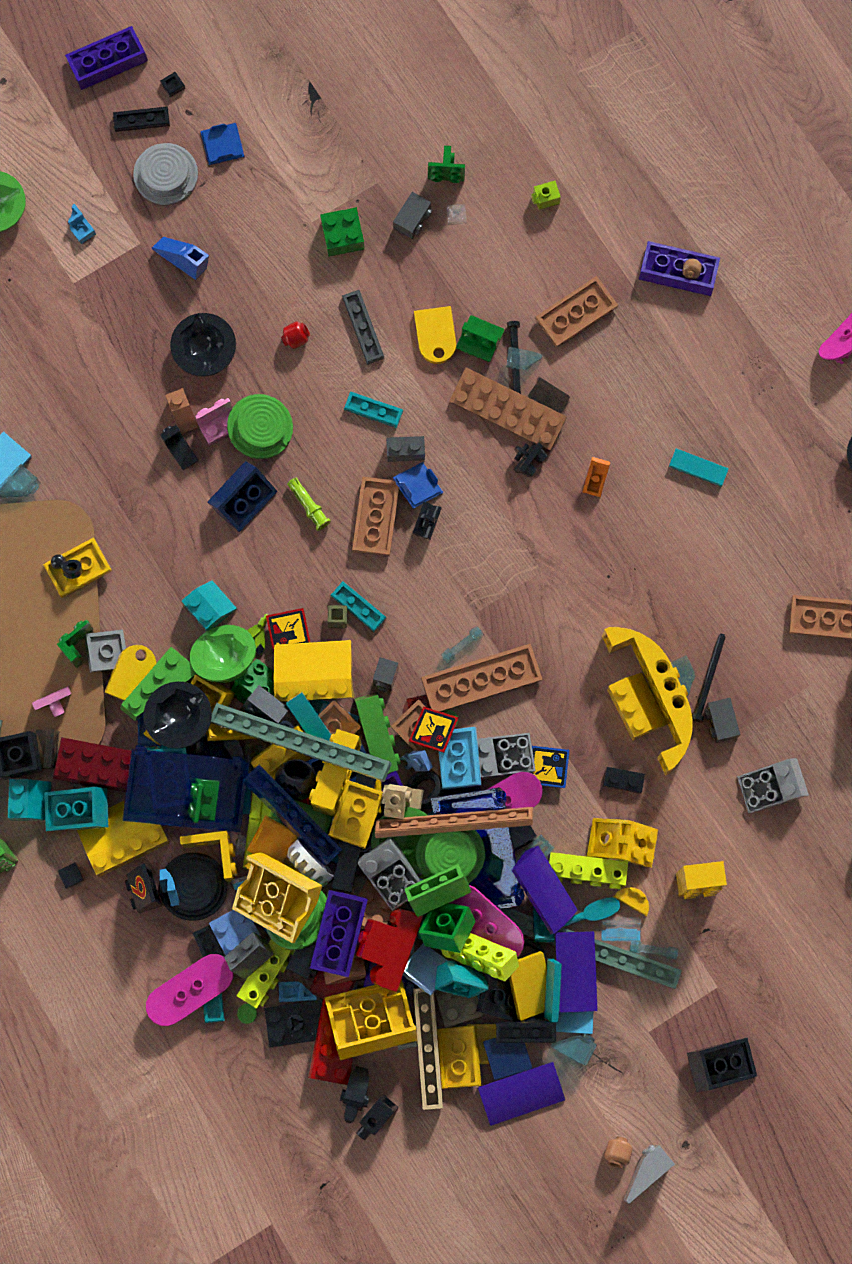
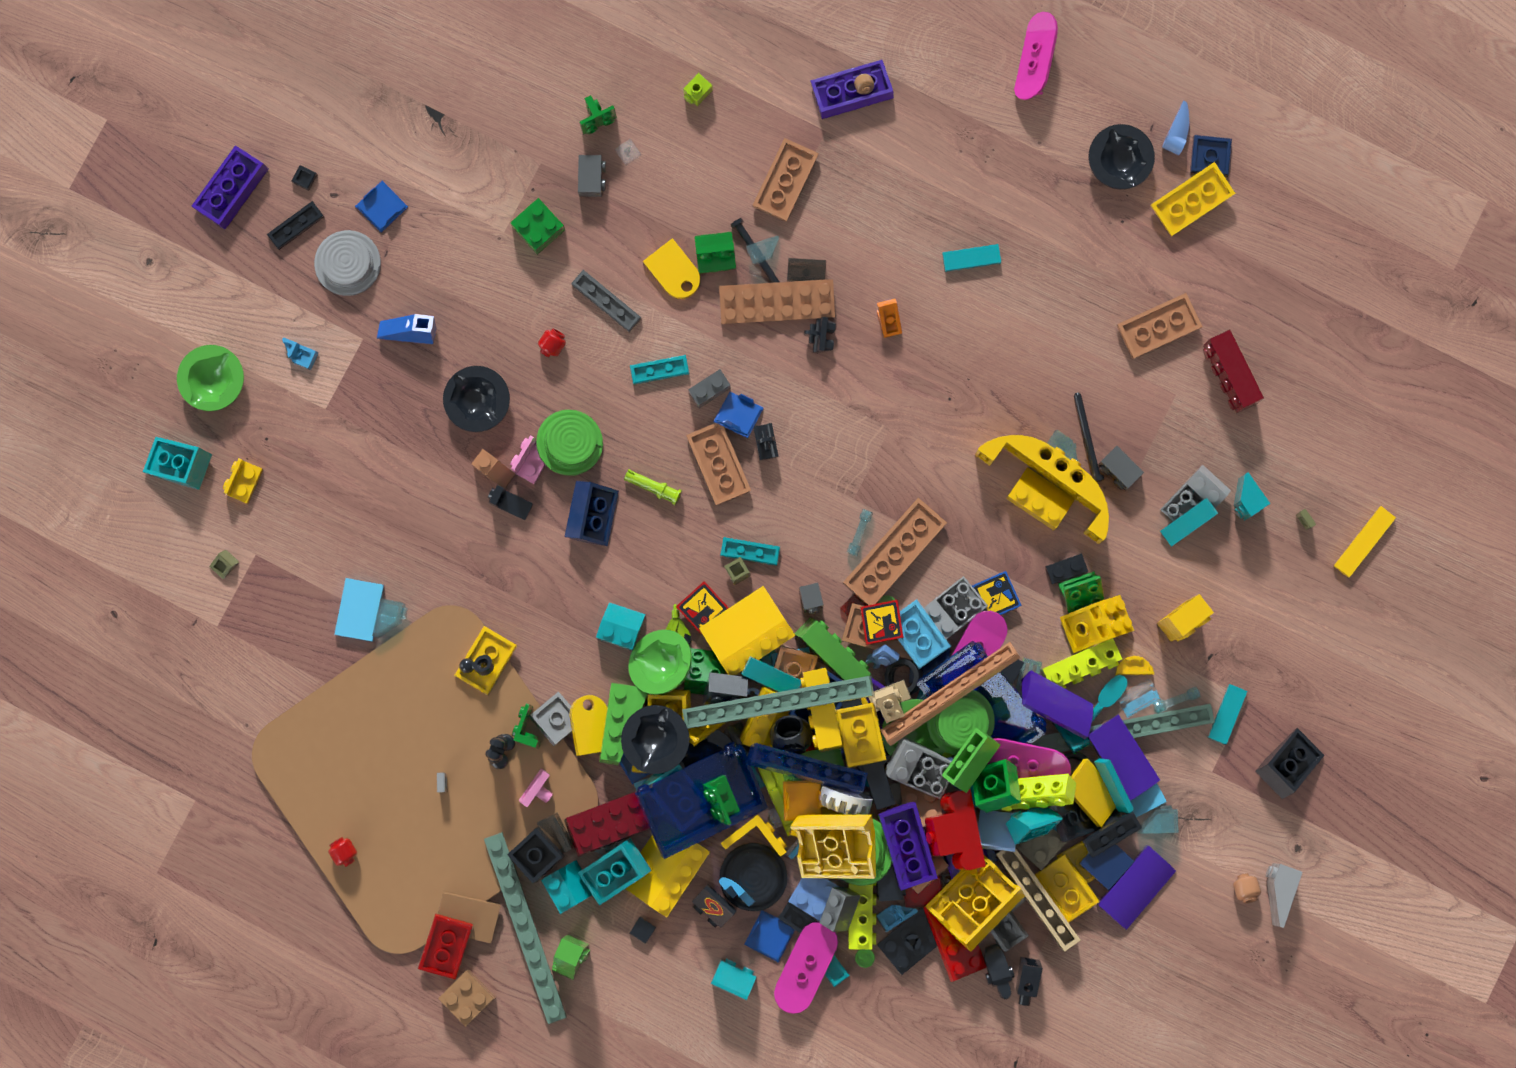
camera: 30 degrees left, 5 degrees up
none -> black piece [485,734,516,769]
none -> teal slope [711,958,757,1000]
none -> blue piece [744,910,795,963]
none -> dark grey bracket [990,911,1028,952]
none -> green bracket [1058,571,1104,613]
none -> teal tile [1160,498,1218,547]
none -> teal tile [1207,684,1248,745]
none -> teal slope [1234,472,1271,521]

